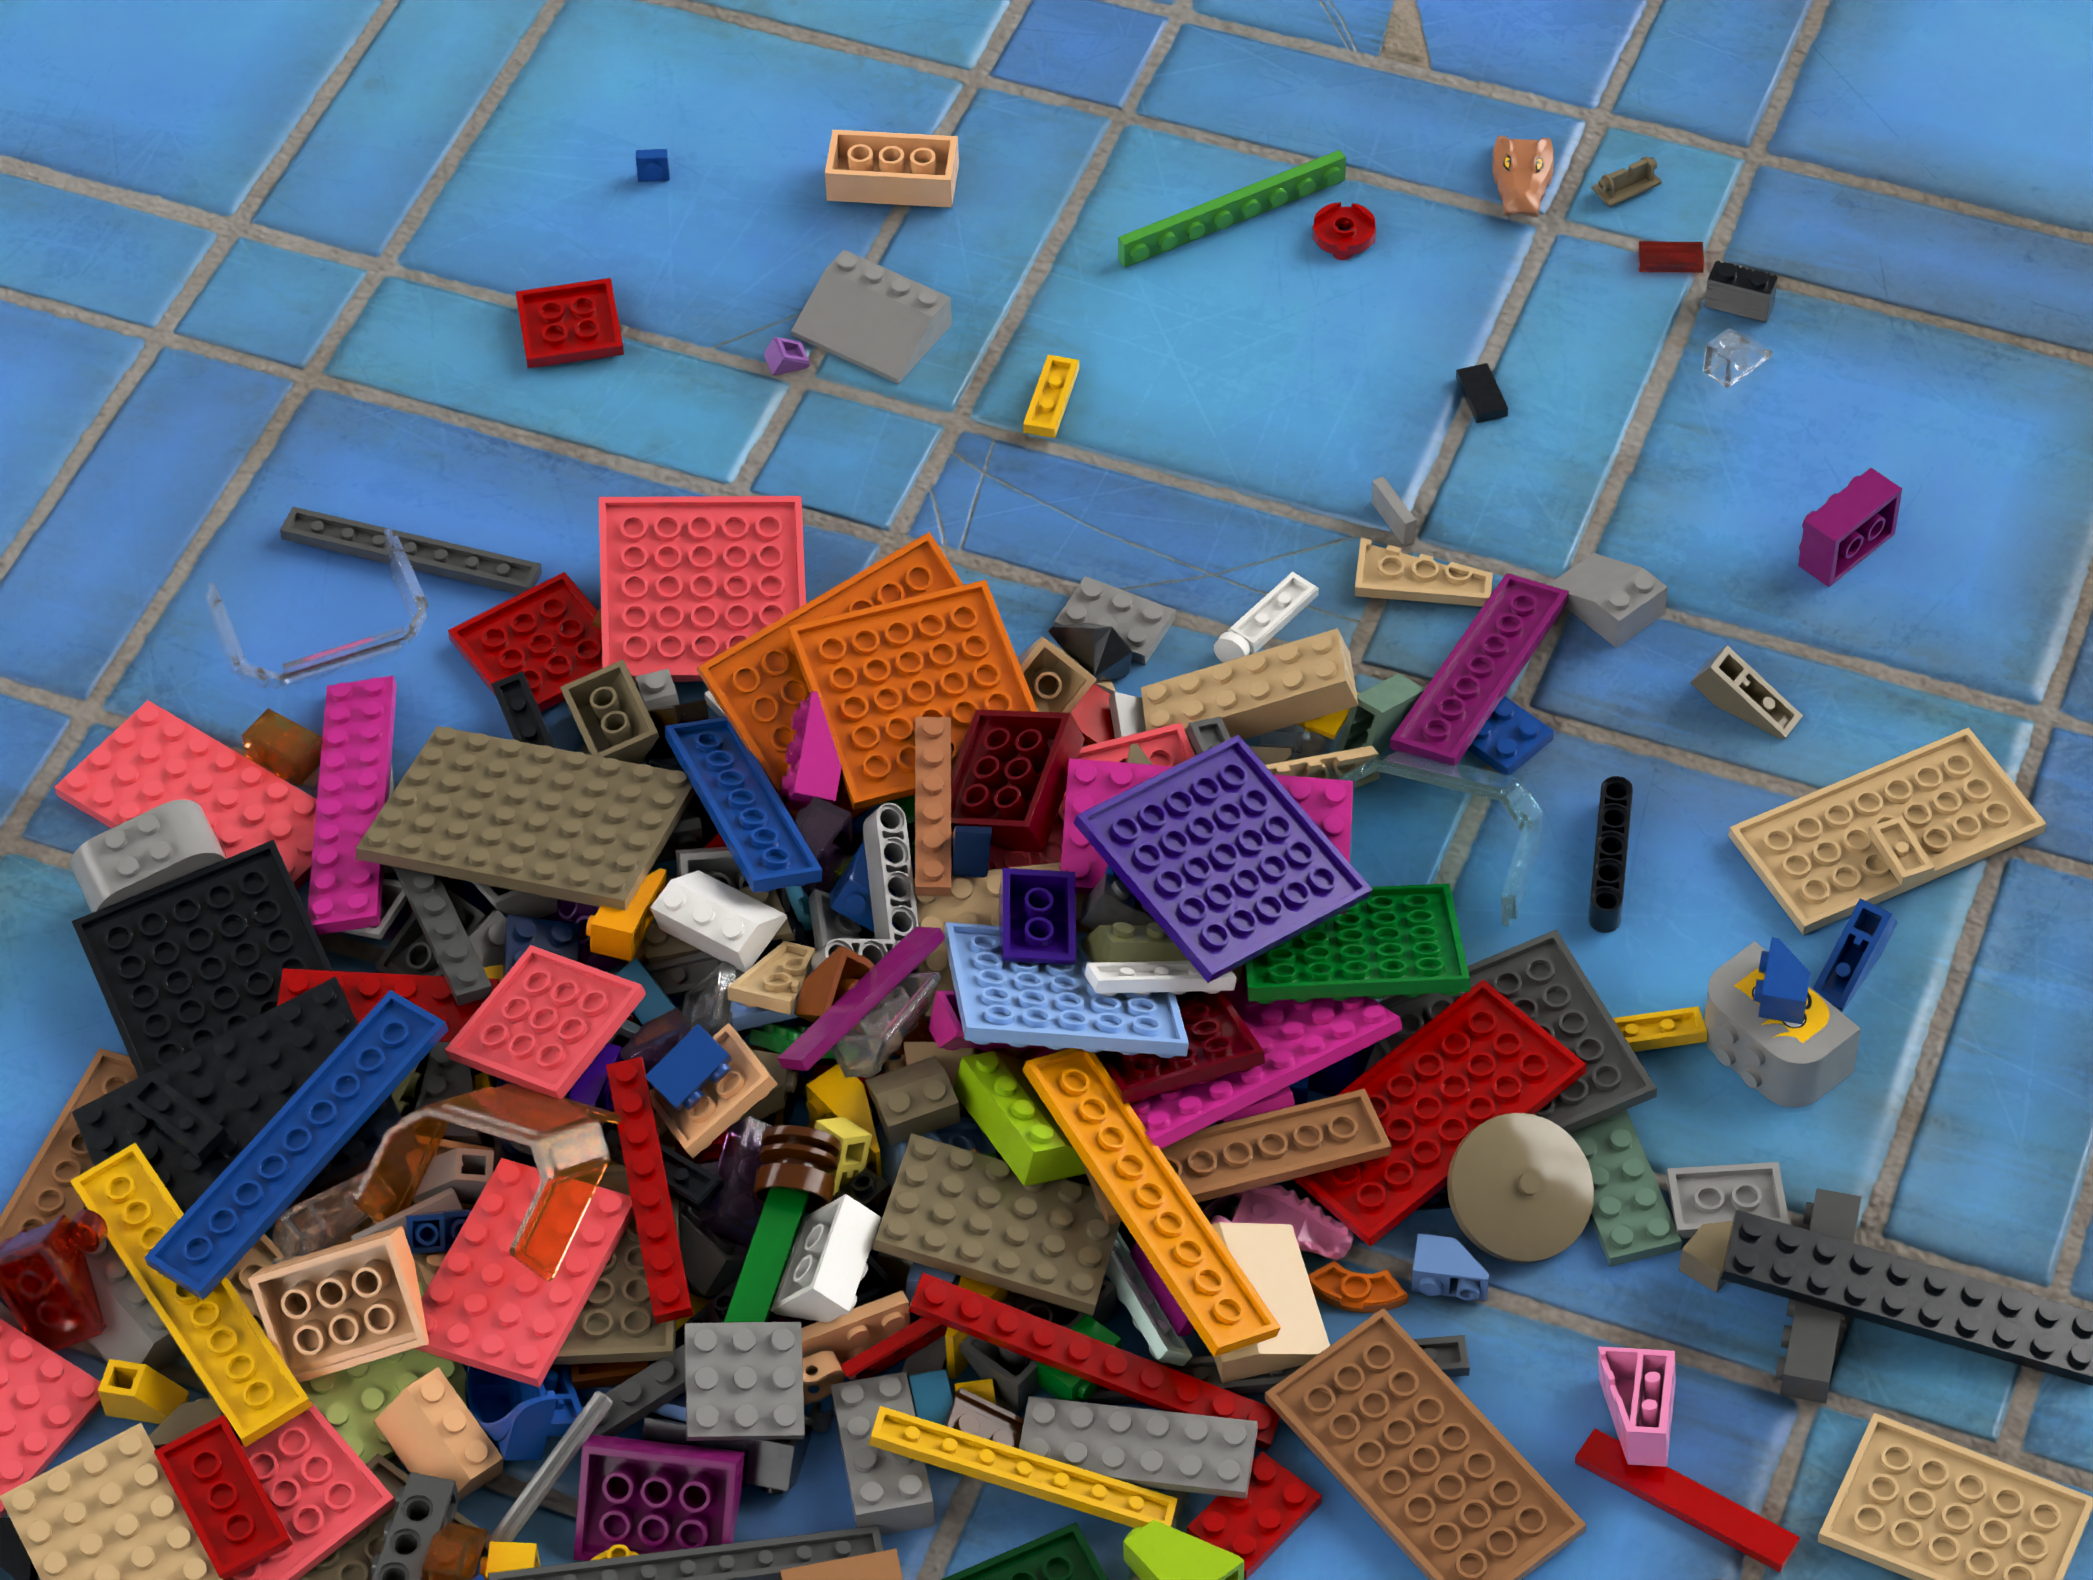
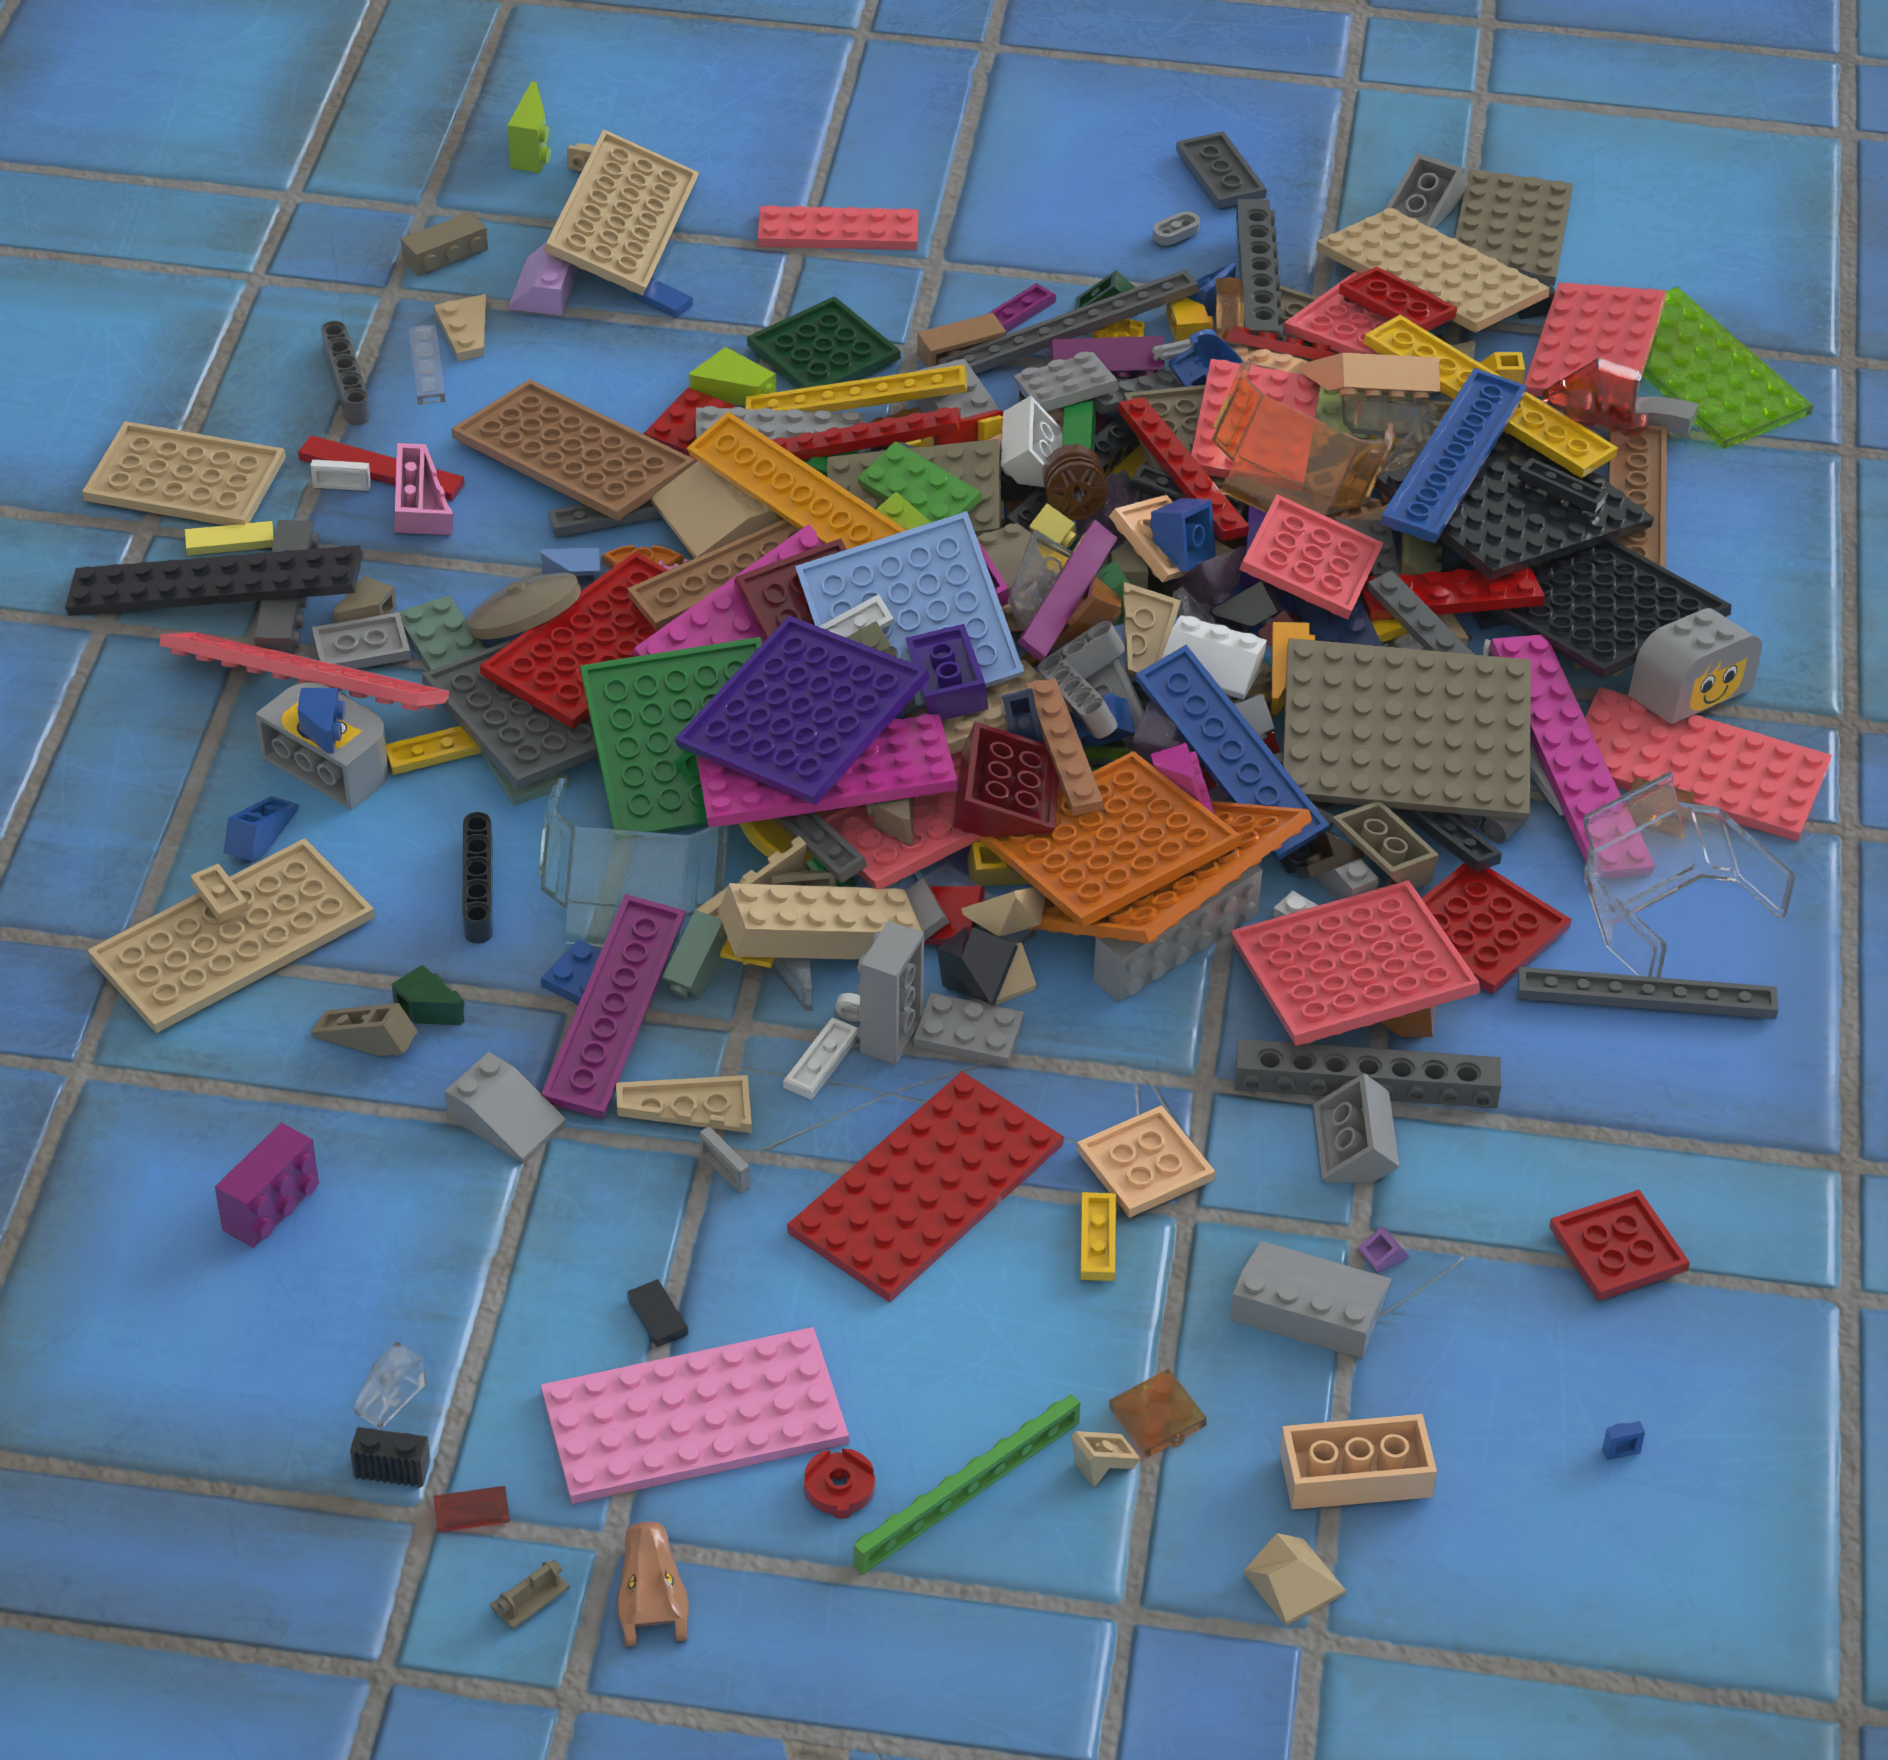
camera: 165 degrees right, 5 degrees down
none -> coral plate [159,631,449,711]
none -> light yellow tile [185,521,274,556]
none -> white tile [311,459,371,491]
none -> dark green slope [392,965,465,1025]
none -> bright pink plate [541,1327,849,1504]
none -> red plate [787,1071,1064,1302]
none -> bright green plate [857,441,983,523]
none -> light grey brick [857,920,924,1065]
none -> yellow tile [978,415,1003,441]
none -> tan slope [1071,1431,1140,1487]
none -> light nougat plate [1077,1105,1215,1218]
none -> clear orange plate [1109,1368,1207,1457]
none -> red plate [1223,325,1336,360]
none -> dark grey brick [1235,1039,1501,1108]
none -> tan slope [1244,1533,1346,1626]
none -> light grey slope [1313,1073,1400,1183]

